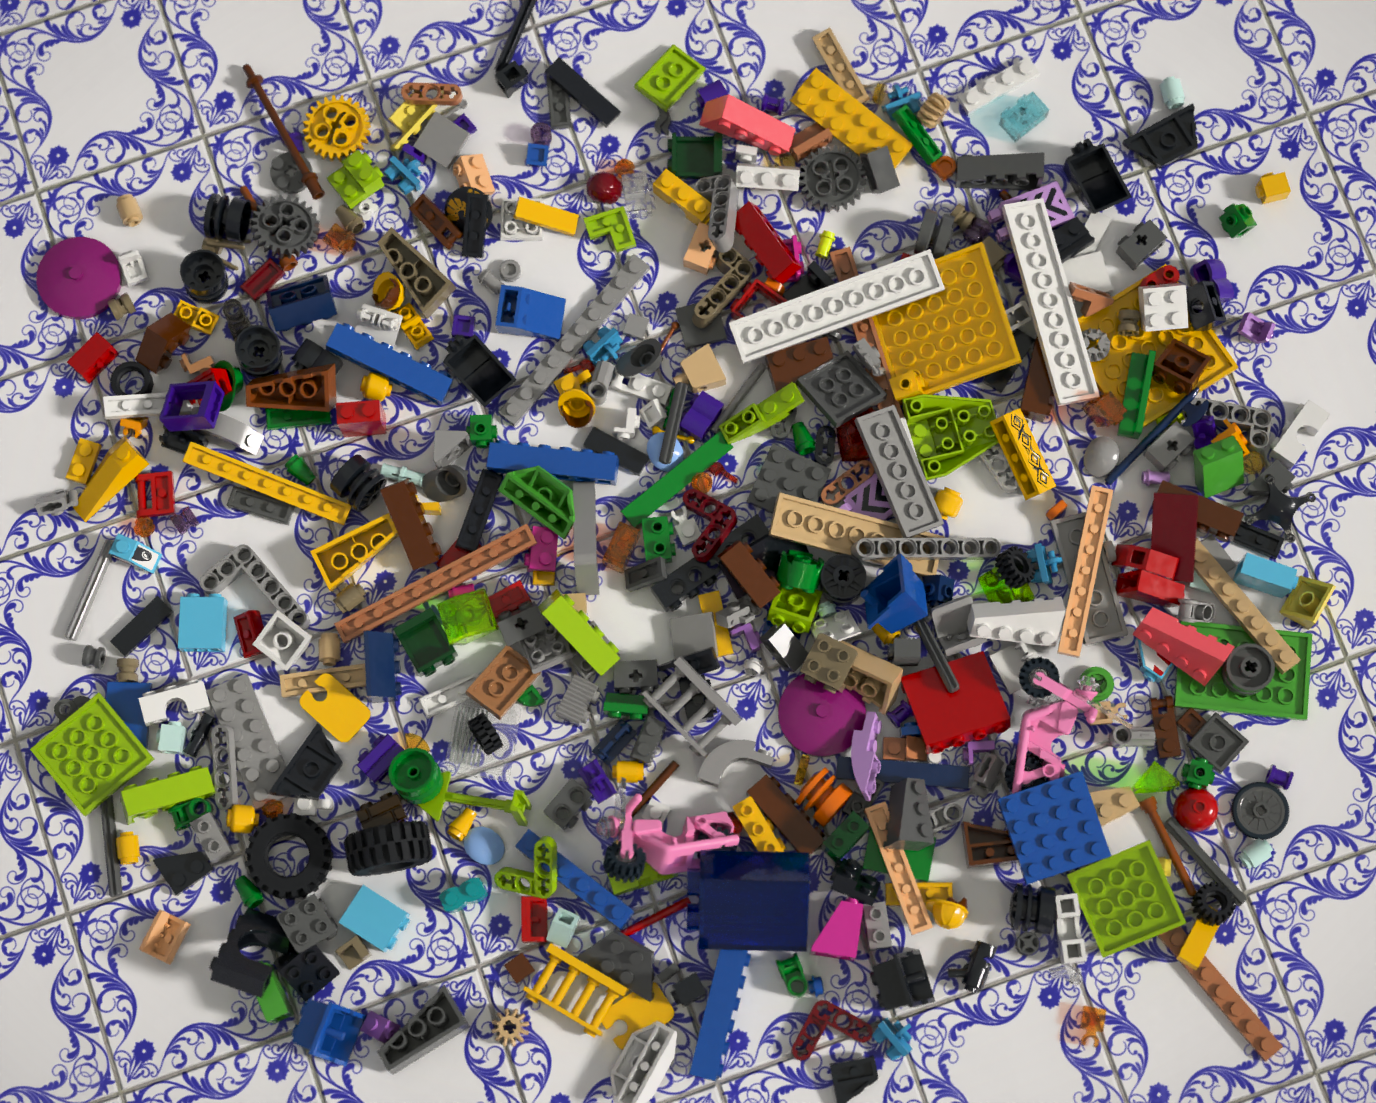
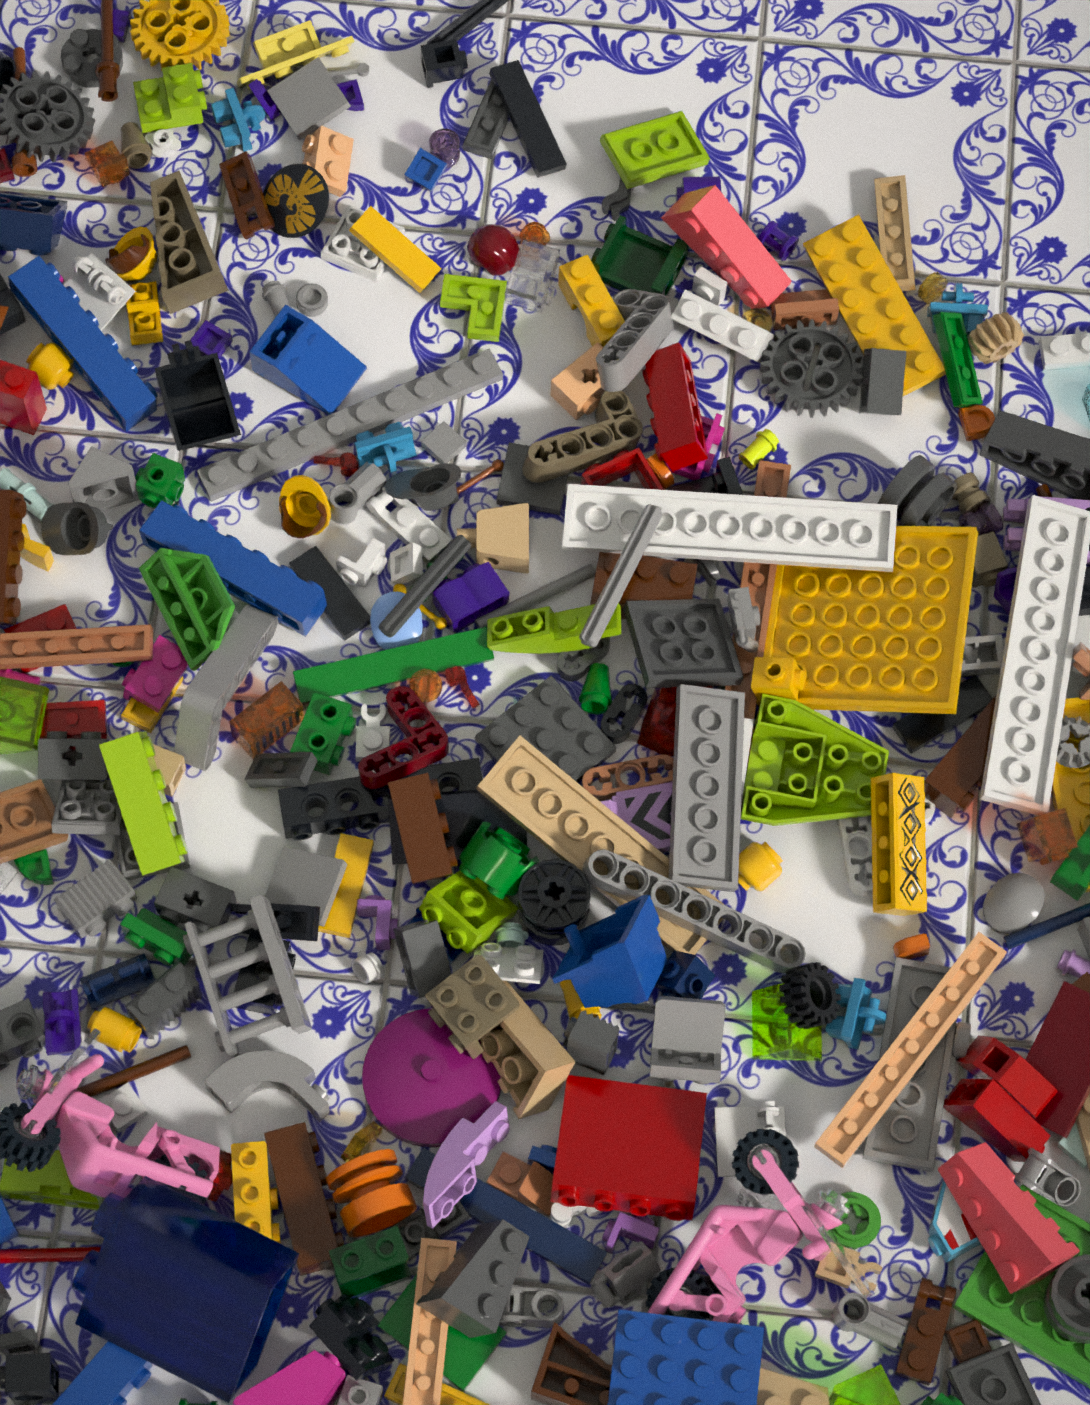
camera: 20 degrees right, 10 degrees down
nougat beam [401,83,463,106] -> none
black tile [455,469,503,553] -> none
black tile [462,192,489,258] -> none
yellow plate [554,370,592,394] -> none
light grey piece [715,599,759,629] -> none
dark purple bush [886,700,914,728] -> none
dark grey axle [913,618,959,693] -> none
white wedge [967,596,1066,647] -> none
none -> light grey axle [579,504,663,648]

